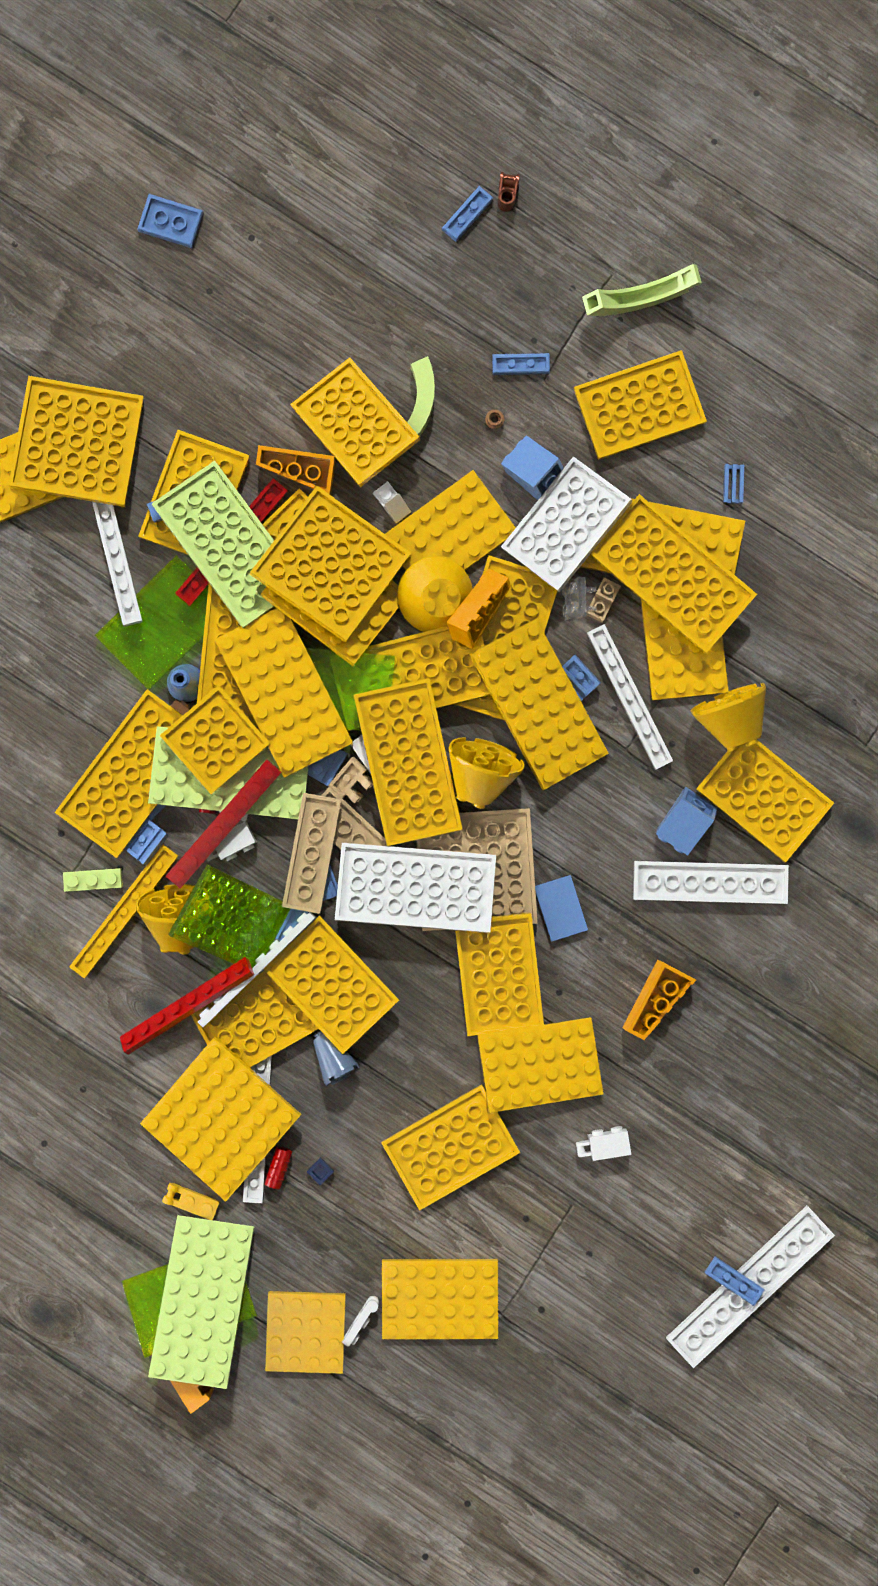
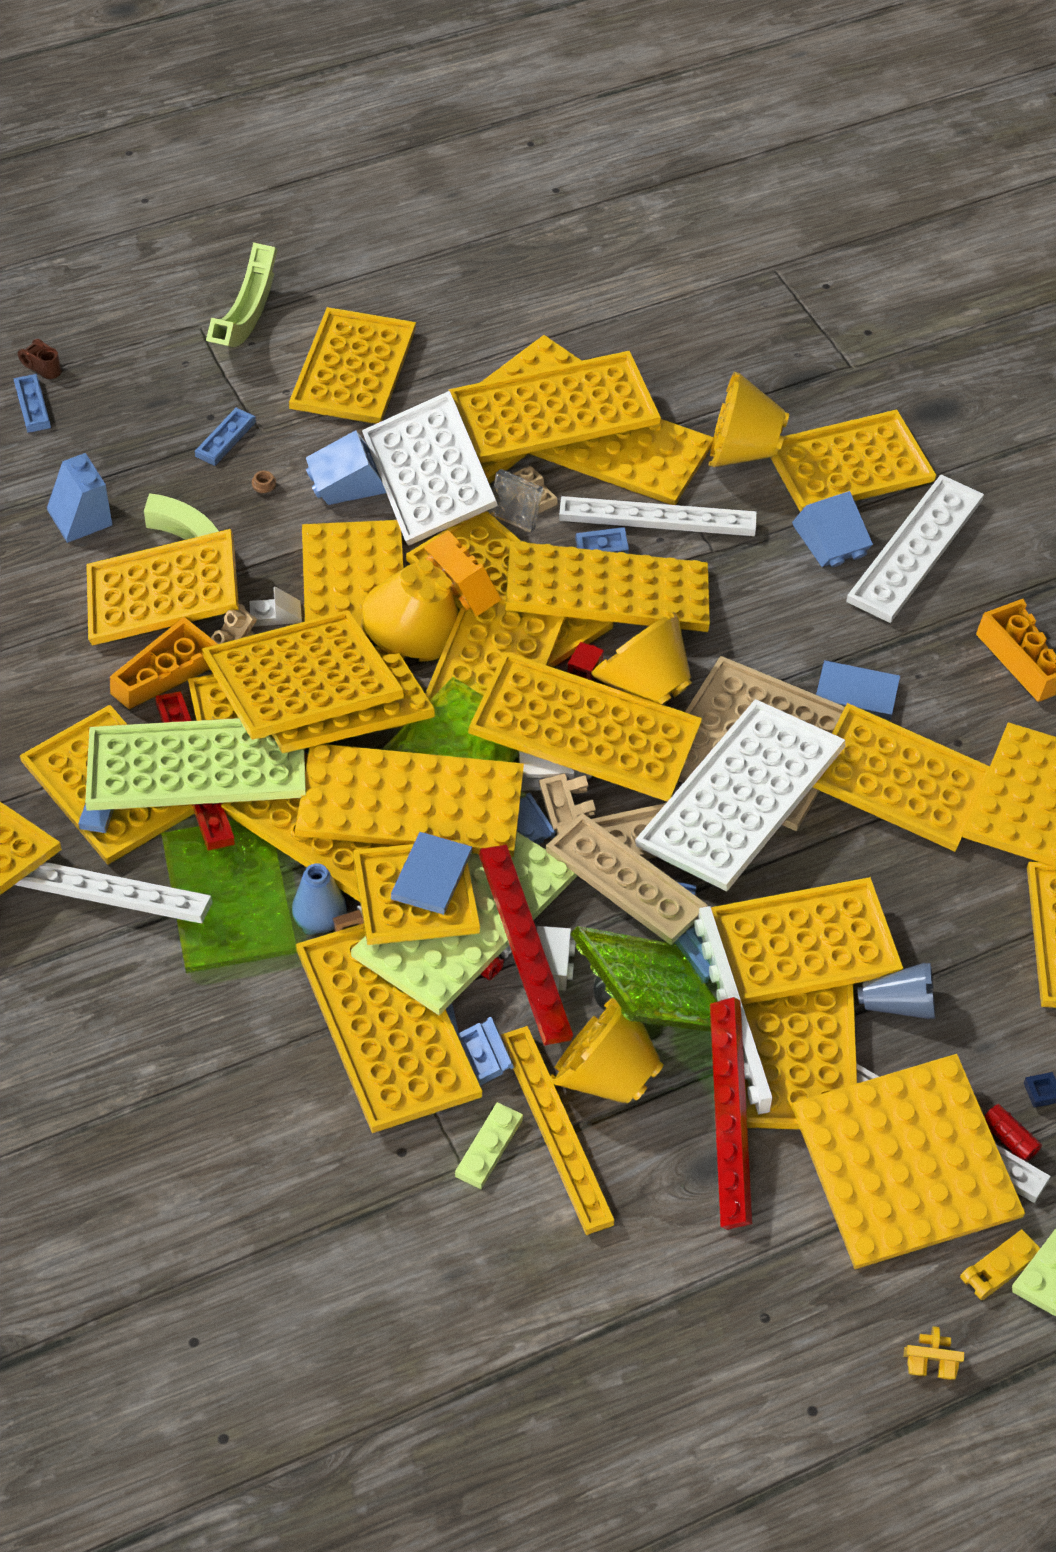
camera: 60 degrees left, 35 degrees down
medium blue tile [723,464,744,504] -> none
none -> medium blue slope [47,453,112,543]
none -> tan hips [211,604,257,644]
none -> medium blue tile [391,832,472,915]
none -> red brick [567,642,604,681]
none -> yellow hips [903,1326,964,1380]

